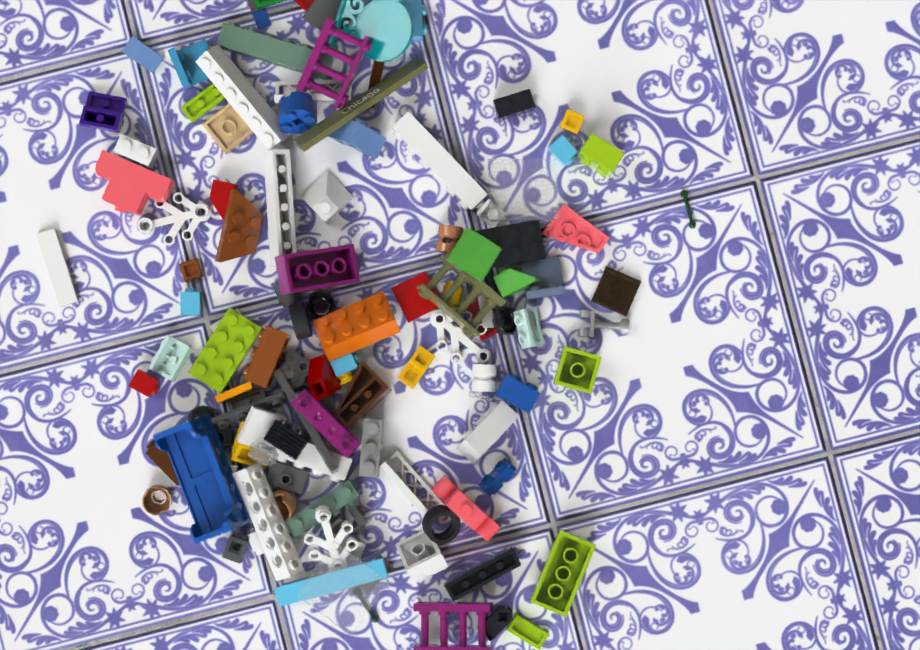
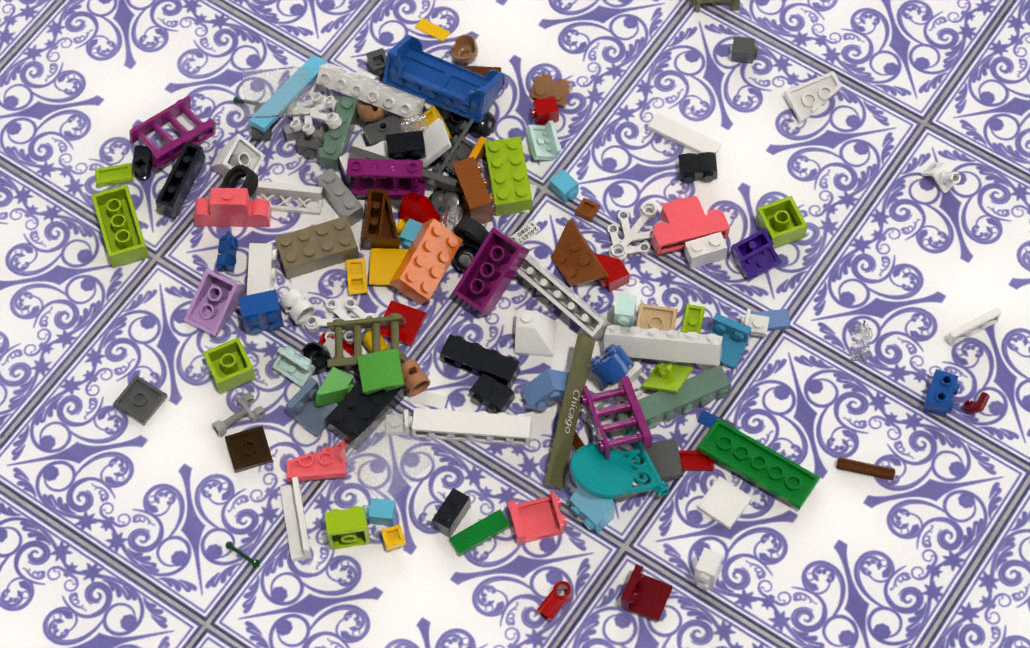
camera: 140 degrees right, 25 degrees down
none -> dark grey tile [113,375,168,426]
none -> lavender slope [183,269,247,336]
none -> dark tan brick [274,216,359,280]
none -> white fence [280,477,312,562]
none -> yellow slope [369,248,409,286]
none -> white sticker [409,391,448,408]
none -> yellow sticker [415,18,450,42]
none -> black brick [440,334,521,389]
none -> clear brick [441,205,463,233]
none -> green tile [449,509,511,557]
none -> black brick [469,373,515,414]
none -> coral panel [507,491,567,545]
none -> white sticker [511,221,541,245]
none -> medium nougat bracket [530,73,573,107]
none -> light aqua brick [614,293,637,327]
none -> lime piece [642,363,693,393]
none -> black brick [678,152,717,183]
none -> white bracket [741,309,770,337]
none -> lime brick [756,196,807,248]

